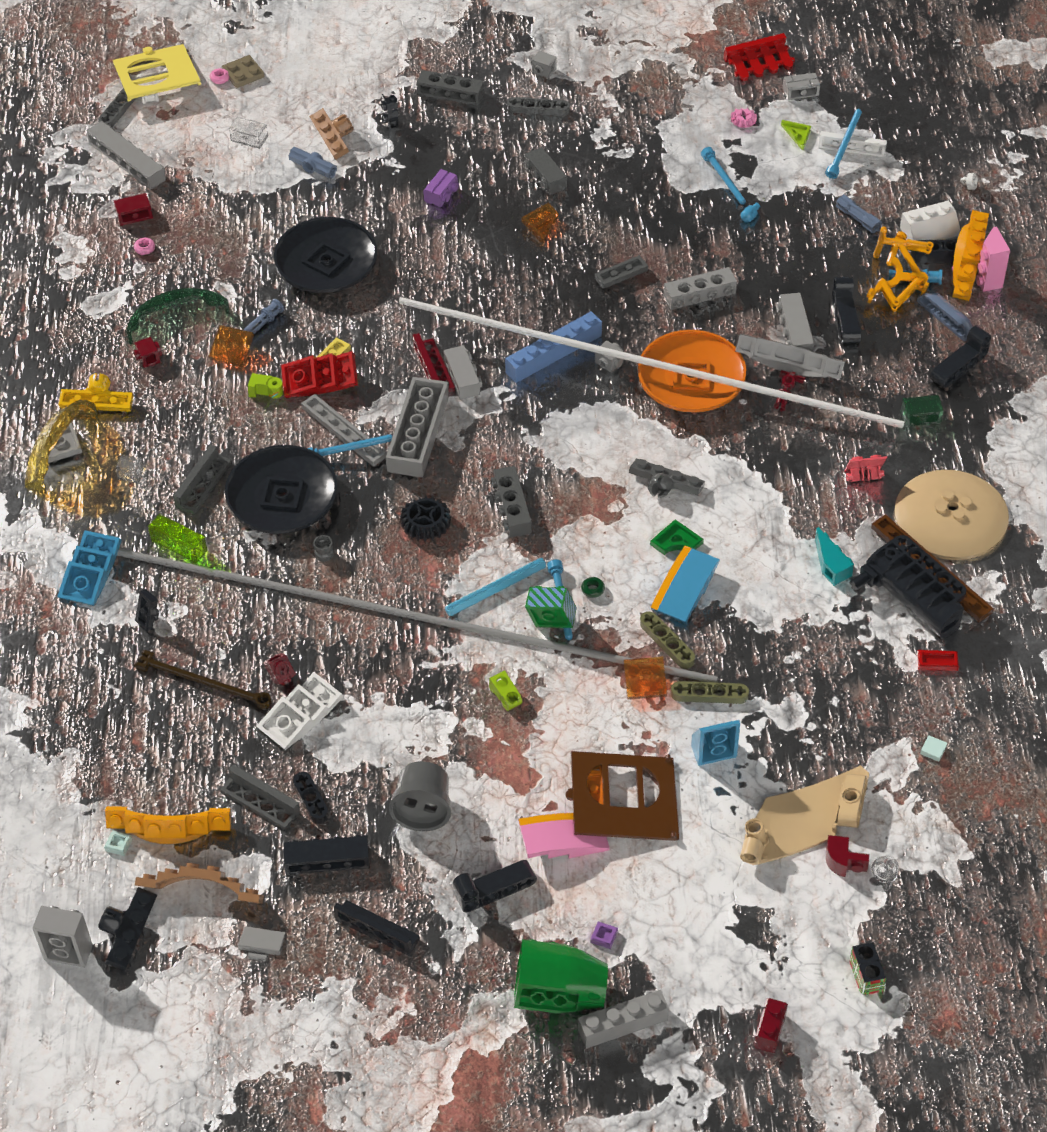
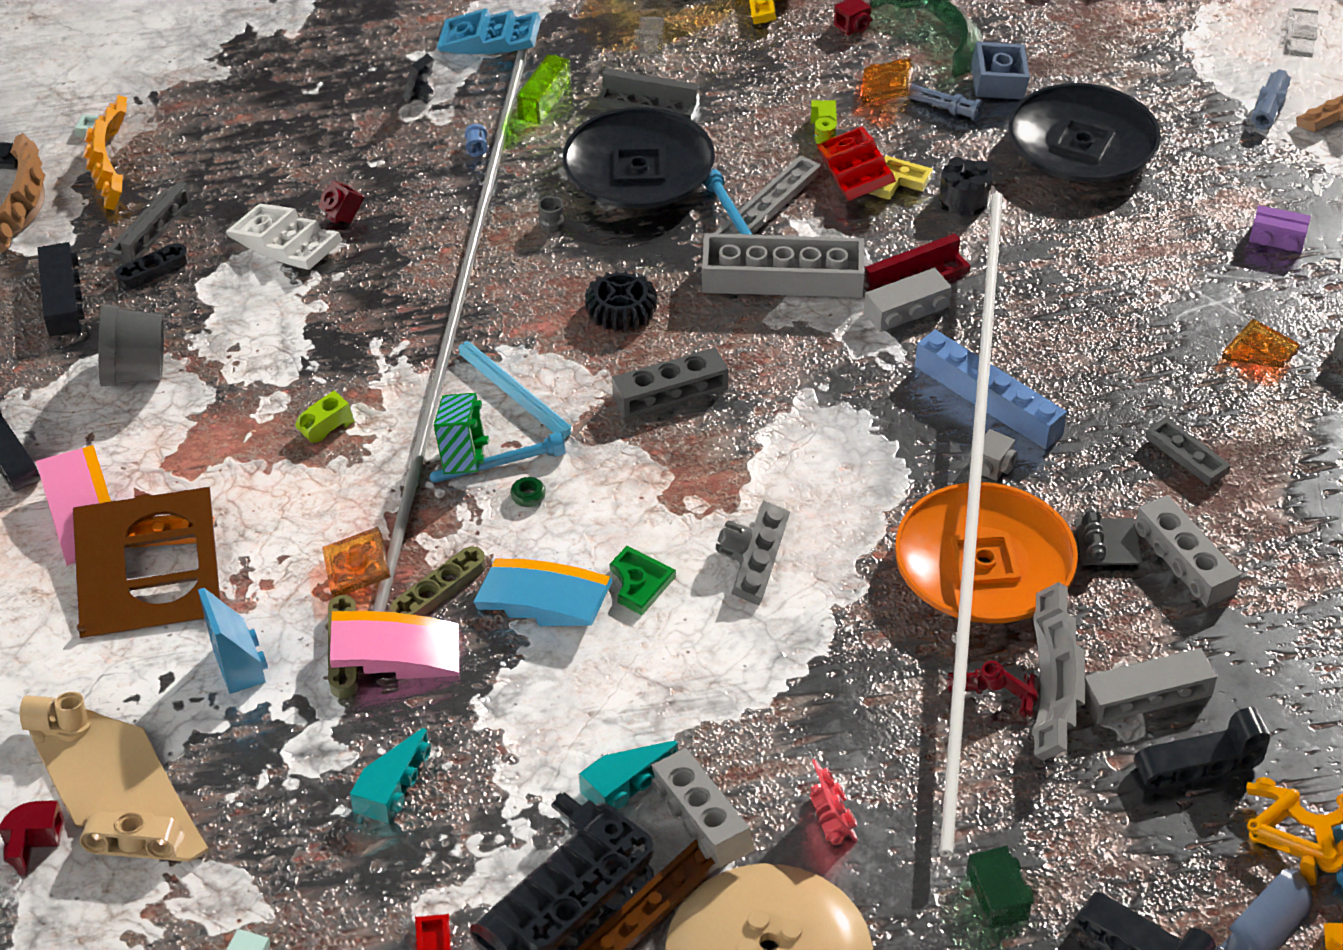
camera: 80 degrees right, 5 degrees down
dark brown hinge [133,650,272,710] -> none
none -> bright pink slope [330,611,459,680]
none -> teal slope [350,728,432,824]
none -> medium blue bush [465,124,488,157]
none -> light grey brick [651,748,755,869]
none -> black brick [939,157,993,215]
none -> sand blue brick [971,42,1030,99]
none -> dark grey hinge [1074,506,1142,565]

